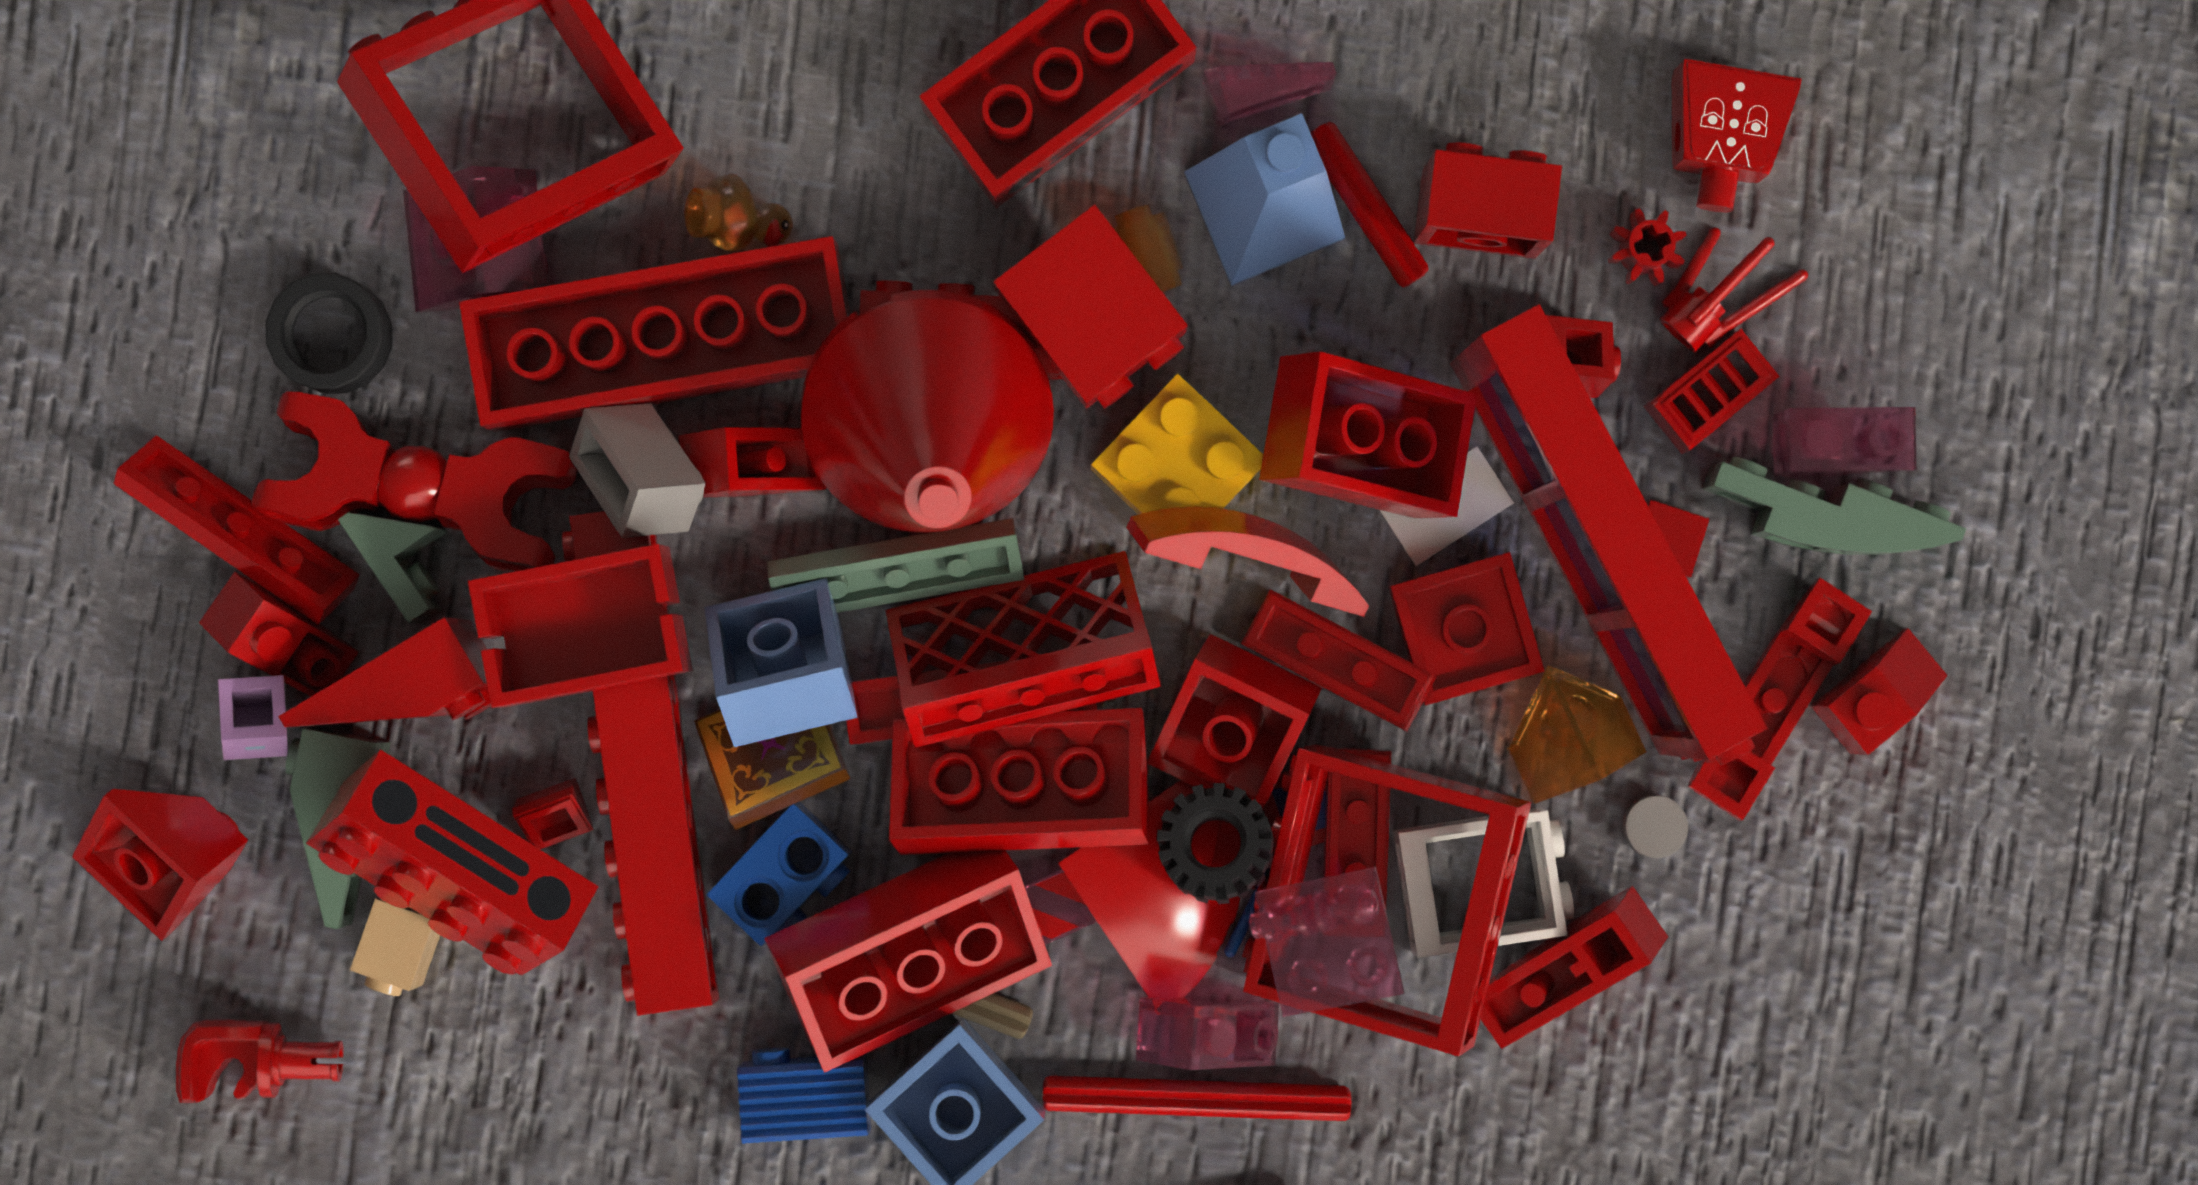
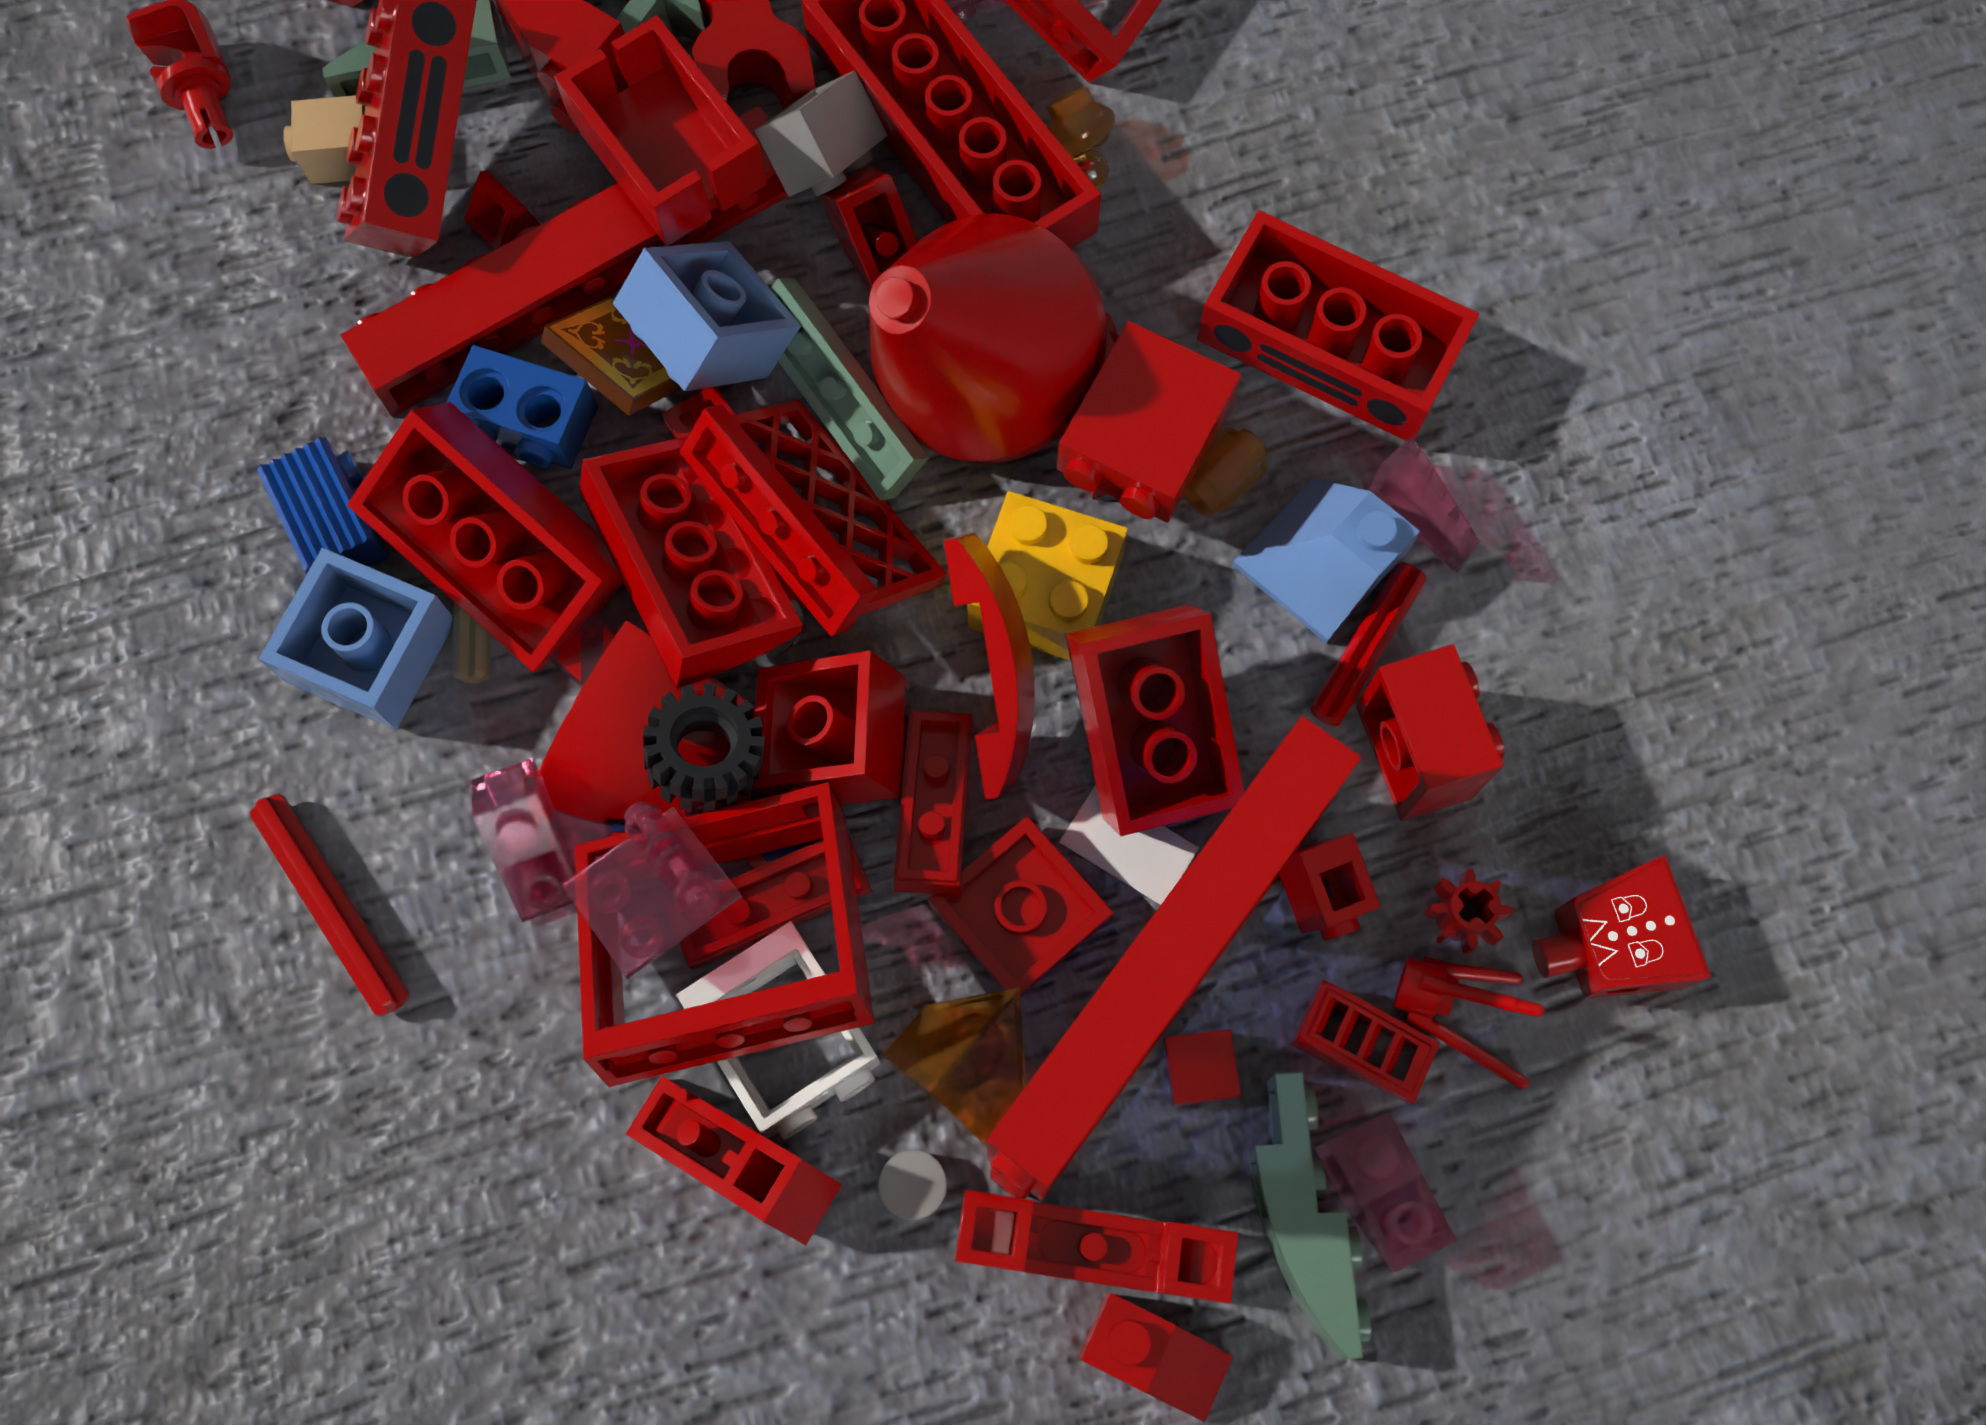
camera: 70 degrees right, 15 degrees down
red axle [1042,1075,1352,1121] -> none

